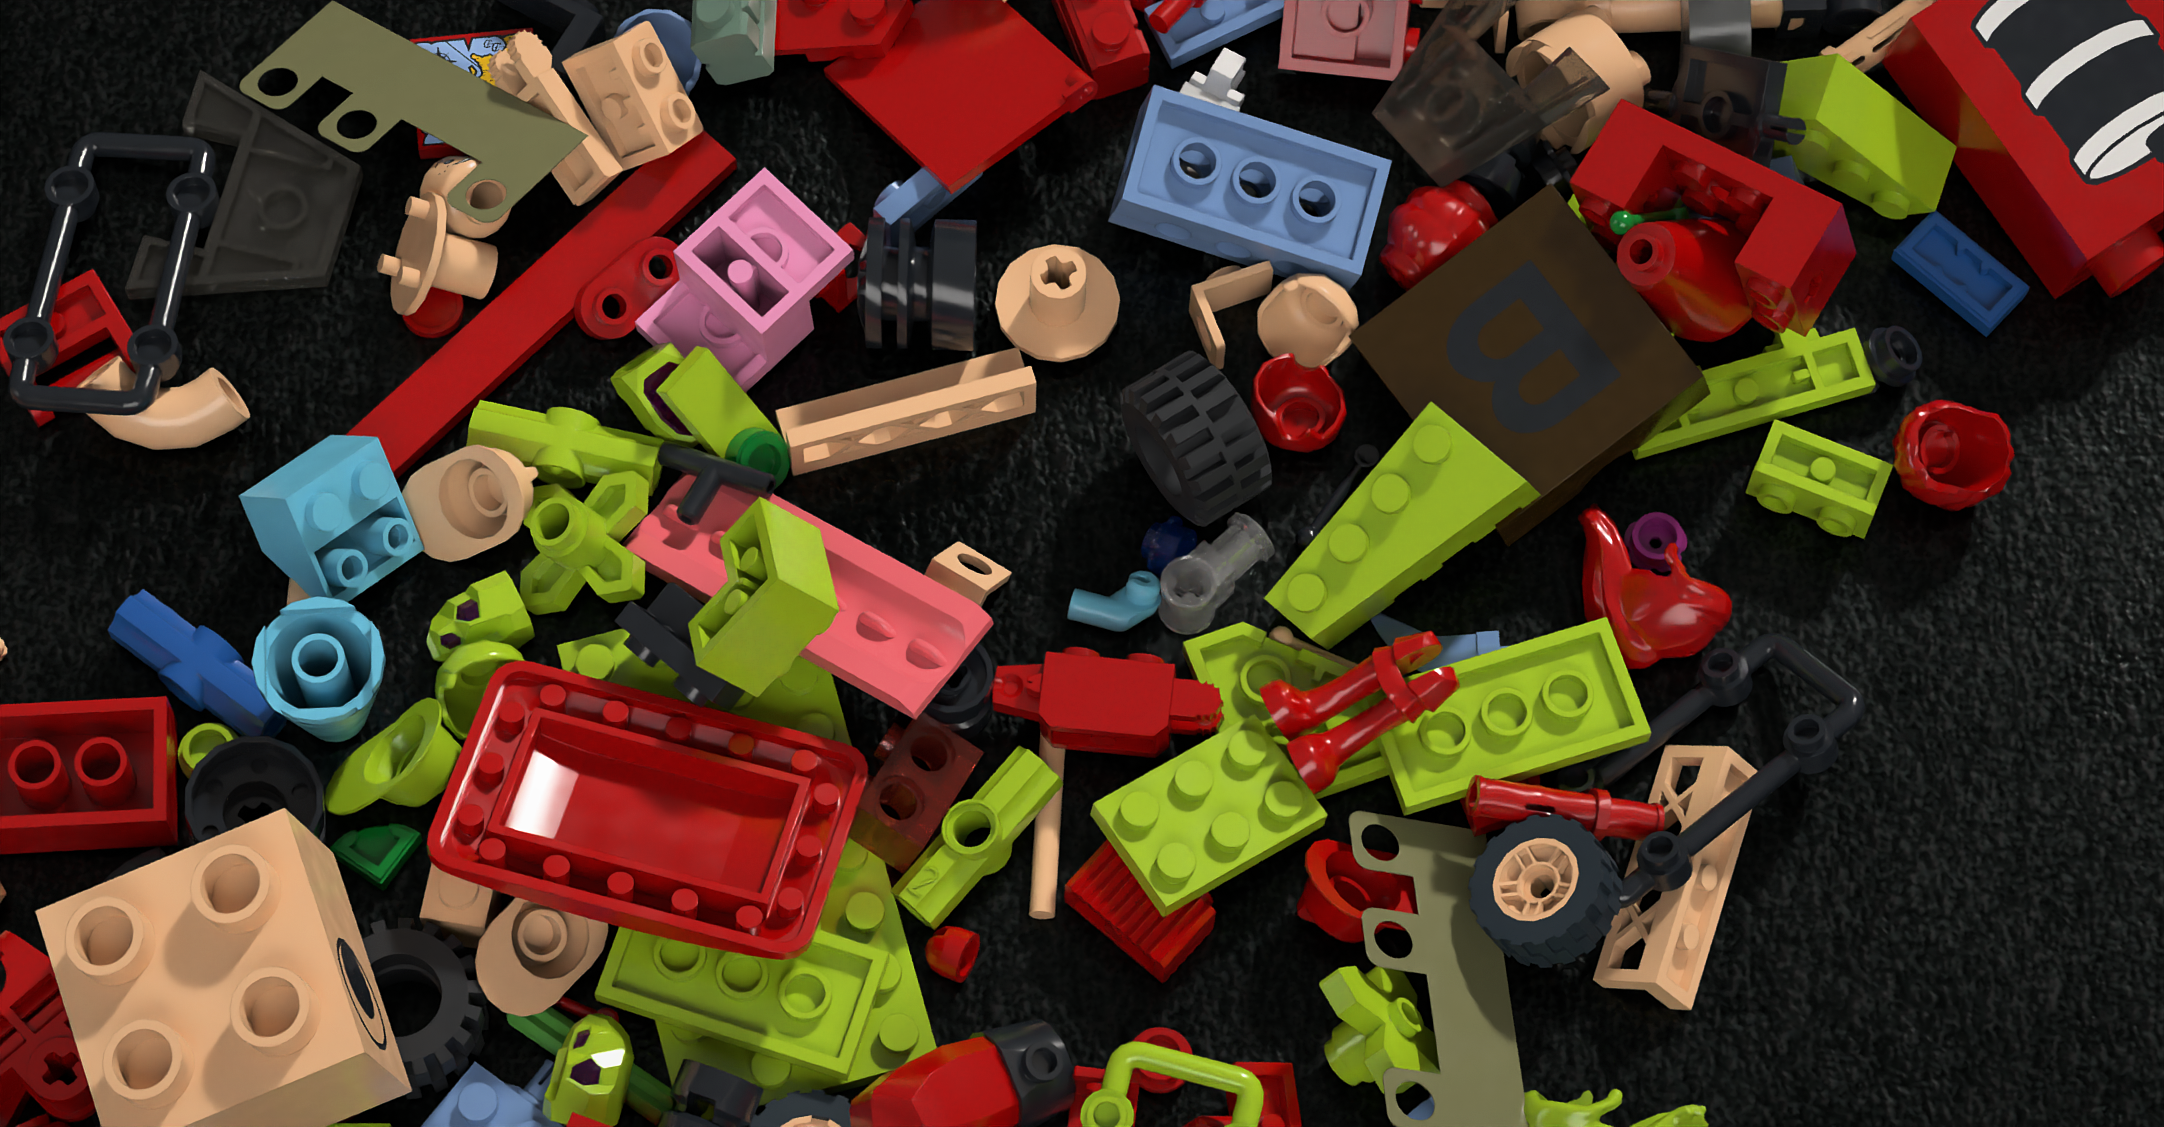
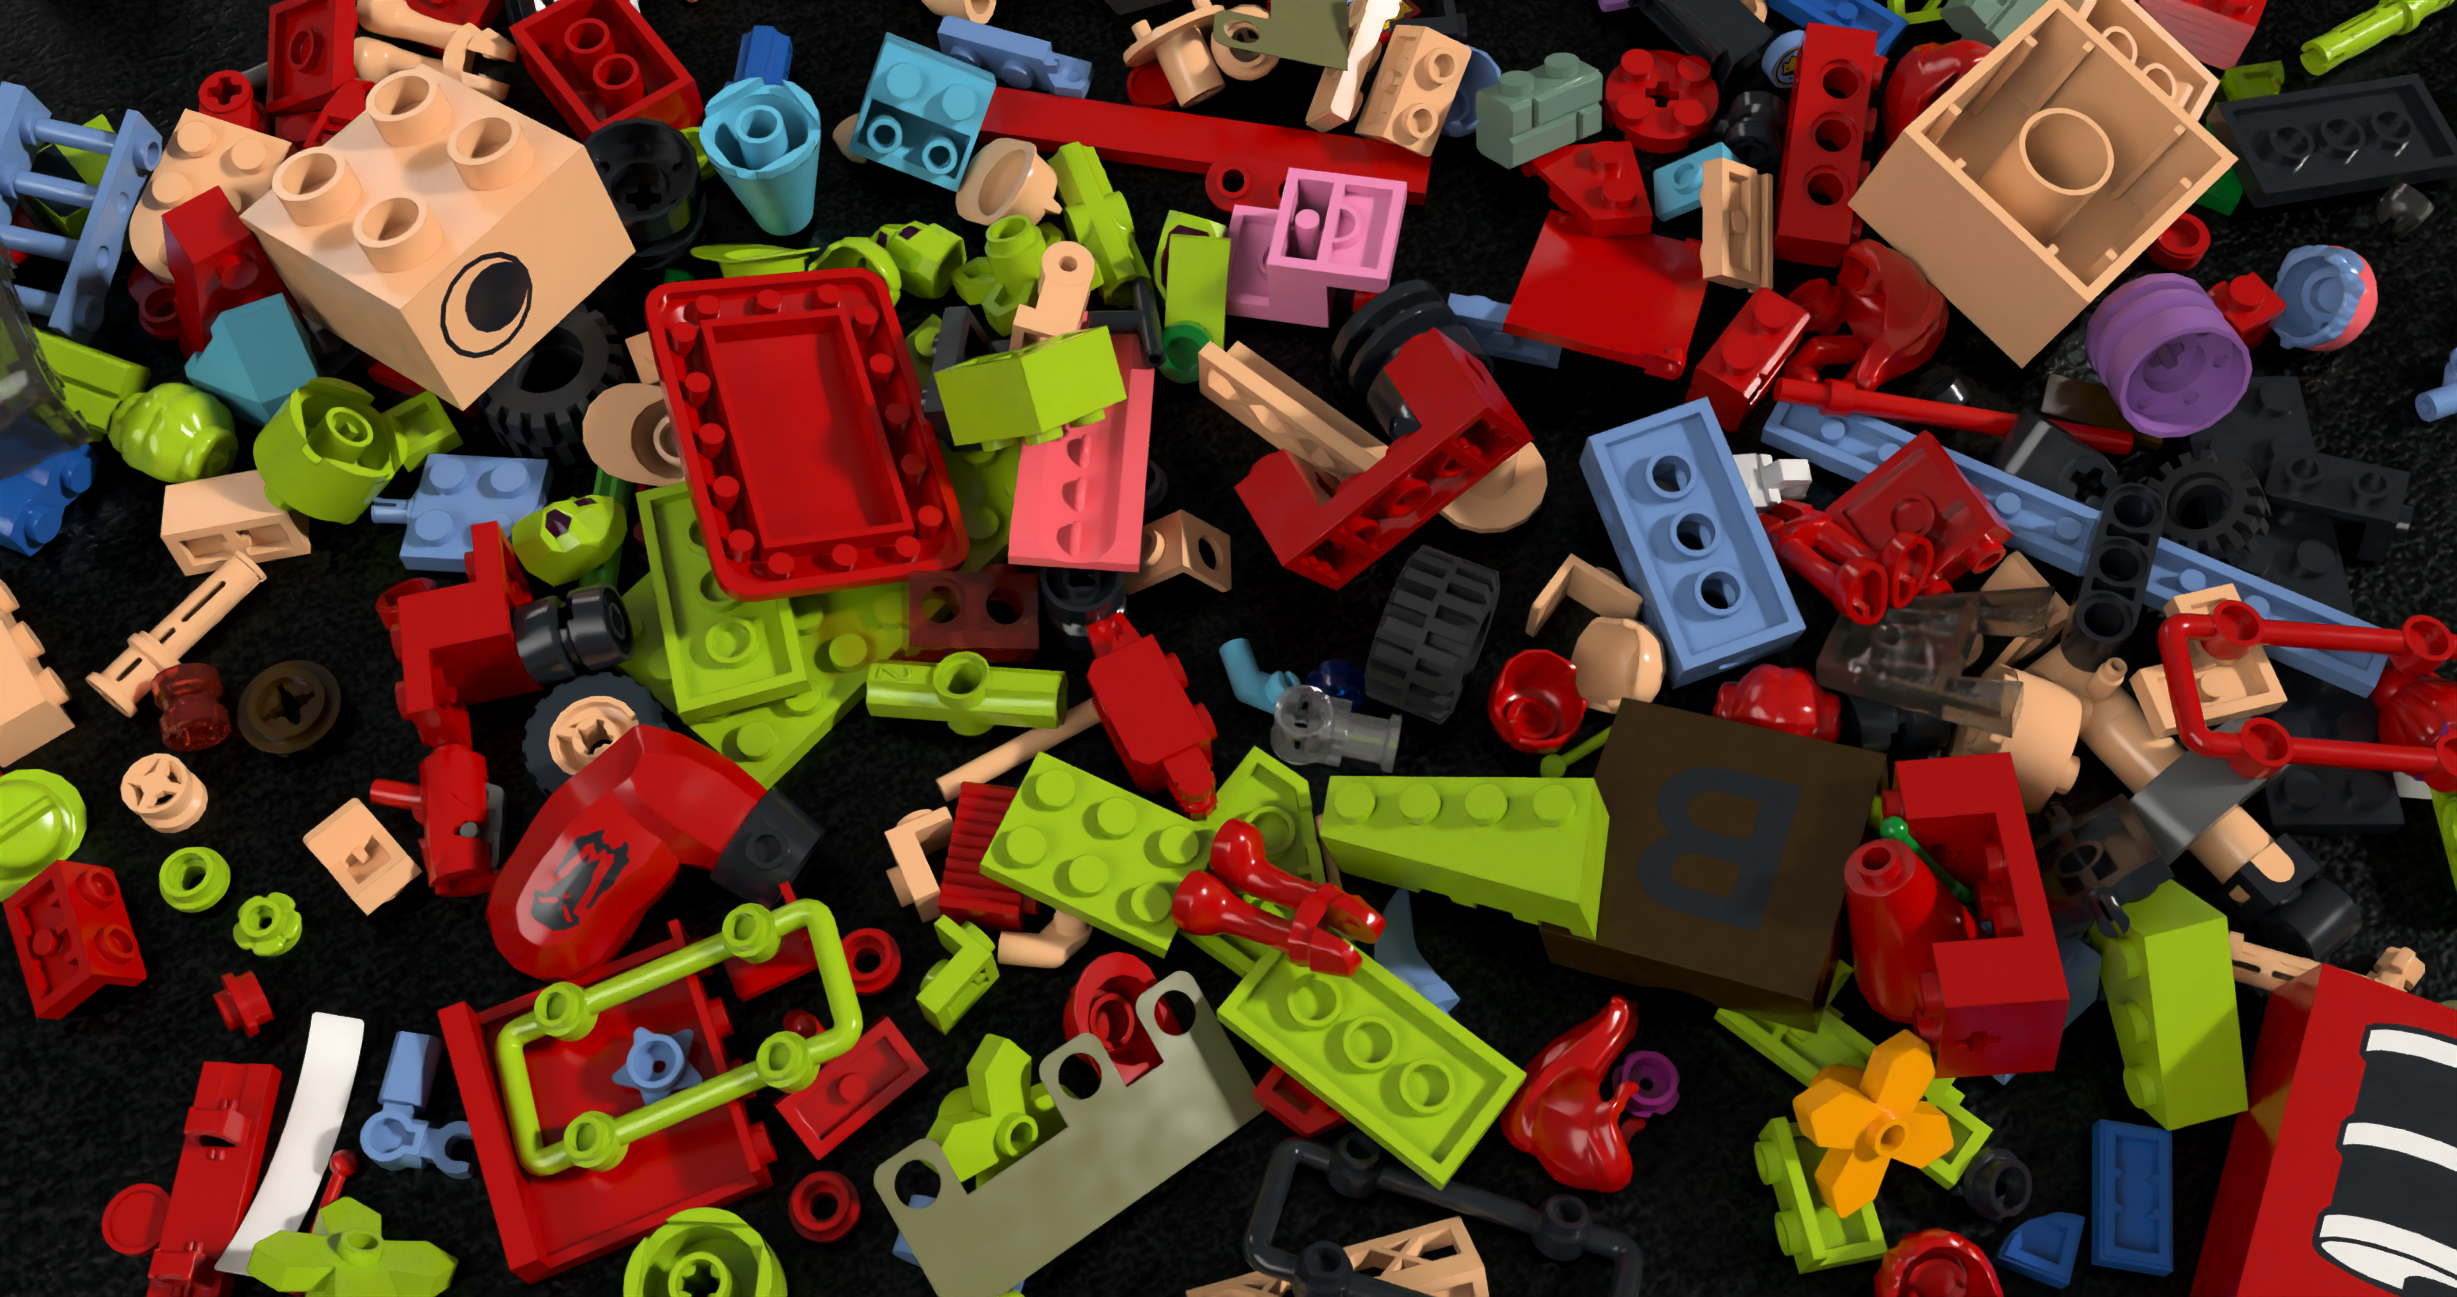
camera: 60 degrees right, 5 degrees down
red hinge [925,926,980,983] -> none
red pin [1466,775,1665,841] -> none
black wheel [1468,814,1623,968] -> none
none -> light nougat bracket [885,807,953,924]
none -> lime bracket [916,914,1000,1036]
none -> medium blue hinge [937,15,1094,99]
none -> light nougat arm [998,909,1093,968]
none -> light nougat leg [1009,241,1095,351]
none -> red plate [1234,327,1534,591]
none -> lime hinge [1540,726,1612,778]
none -> red piece [1758,499,1934,626]
none -> light orange plant [1793,1029,1954,1218]
none -> blue tile [1991,1212,2085,1289]

